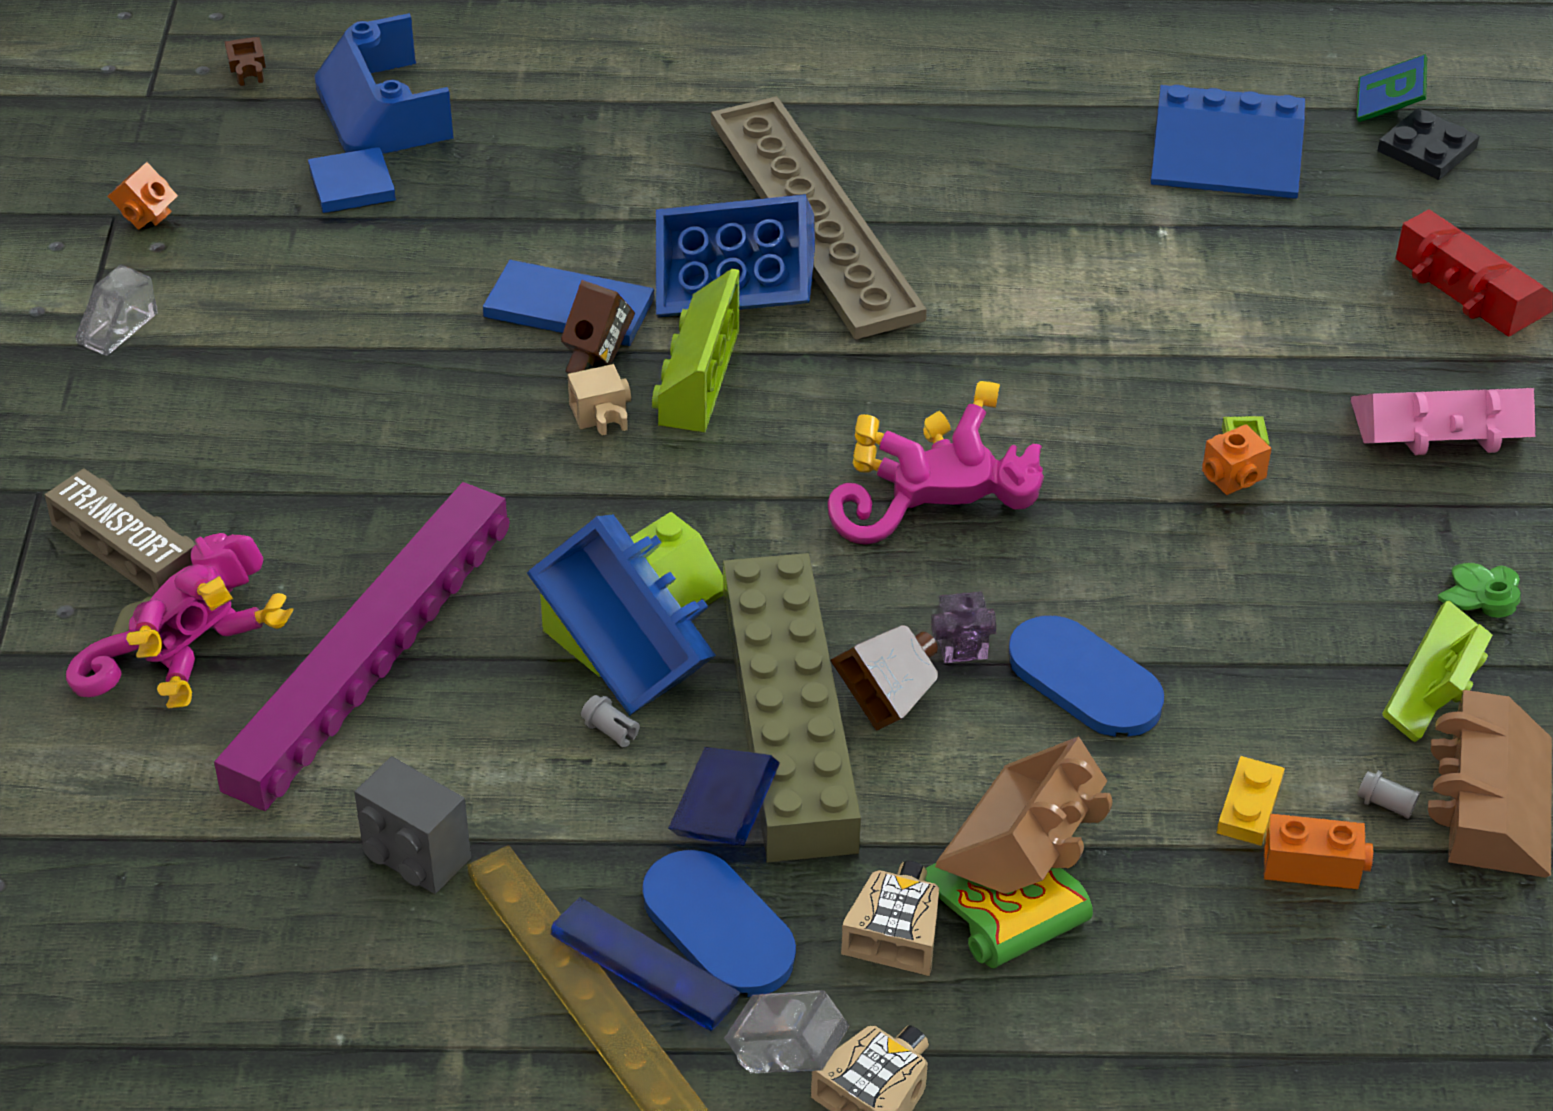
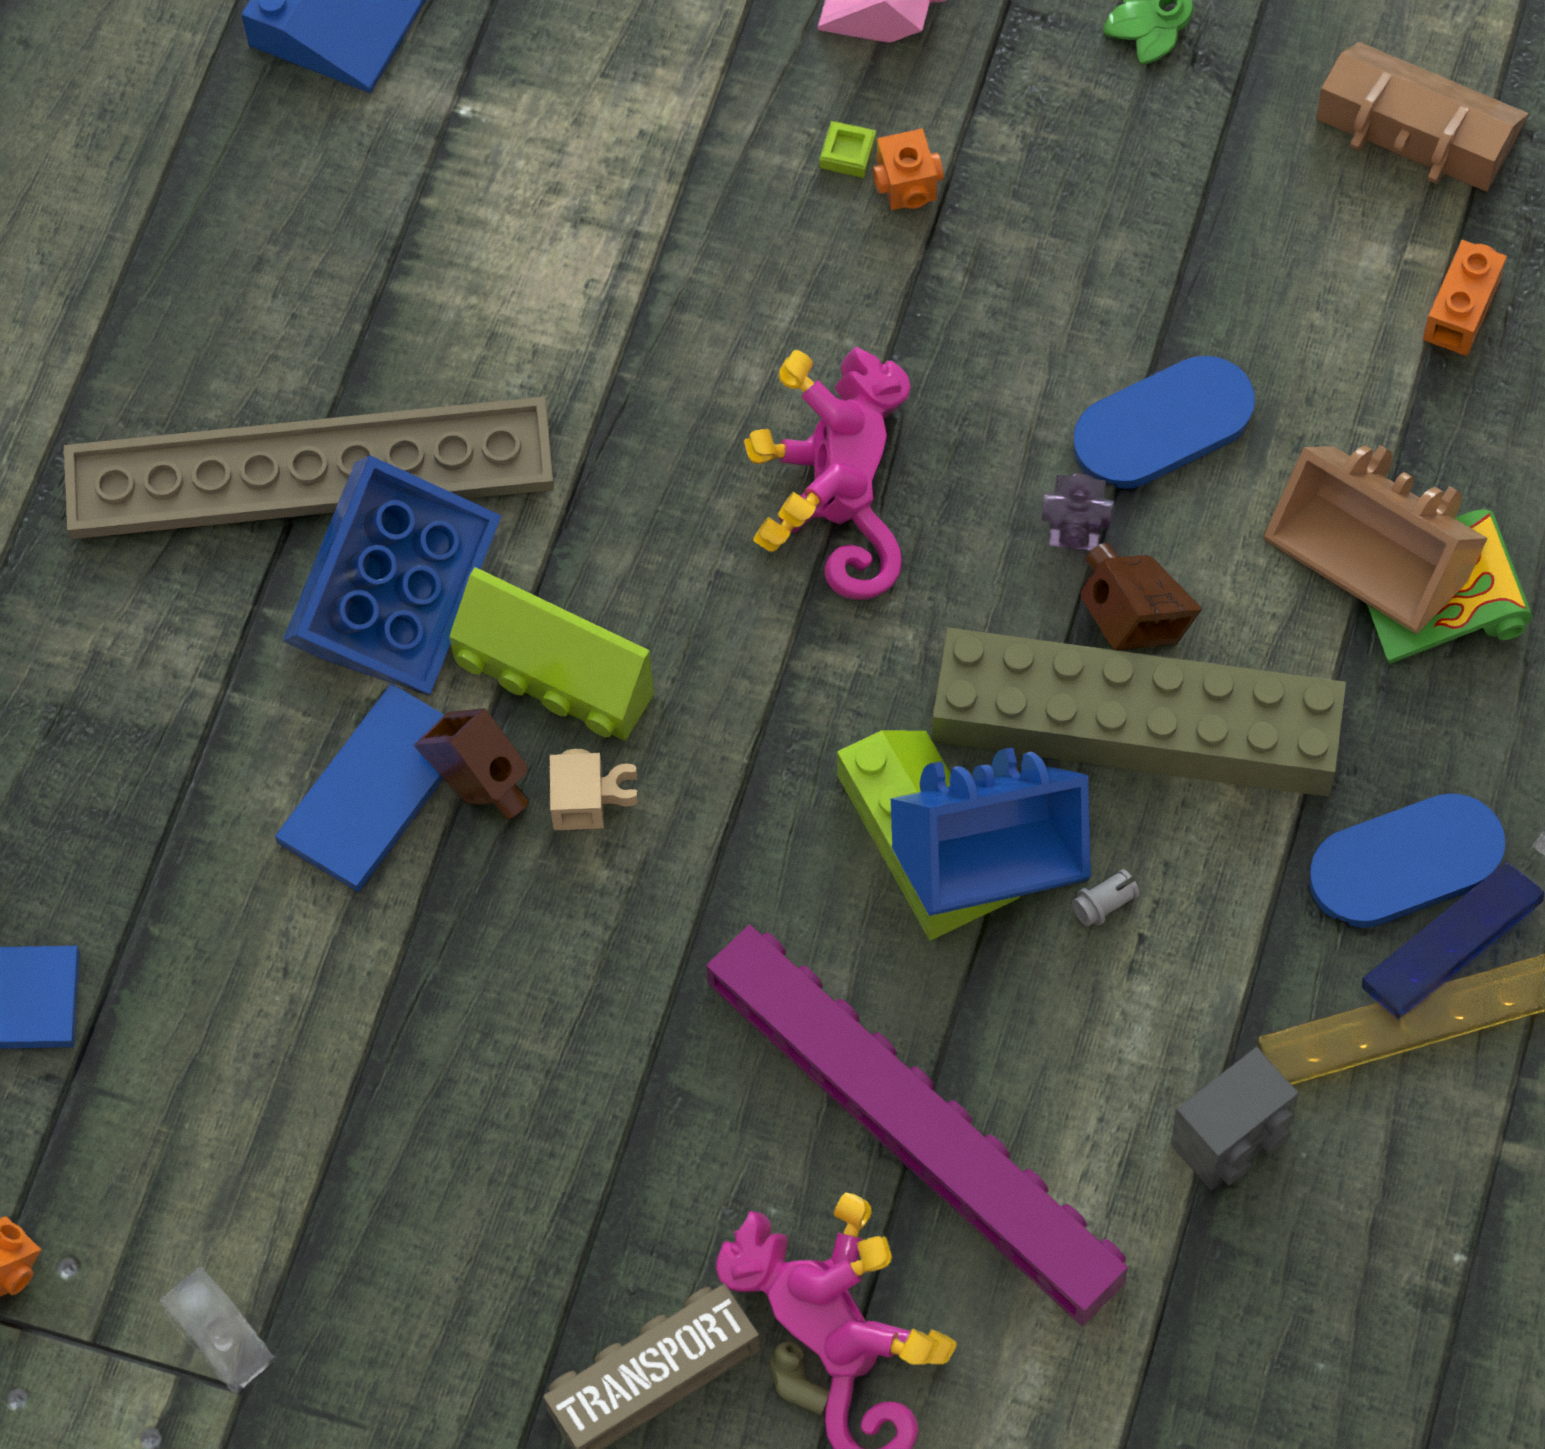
camera: 70 degrees left, 20 degrees up
clear blue tile [668,747,780,846] -> none
tan torso [841,861,939,976] -> none
yellow plate [1216,756,1285,846] -> none
light grey pin [1357,770,1420,820] -> none
lime bracket [1382,601,1493,742] -> none

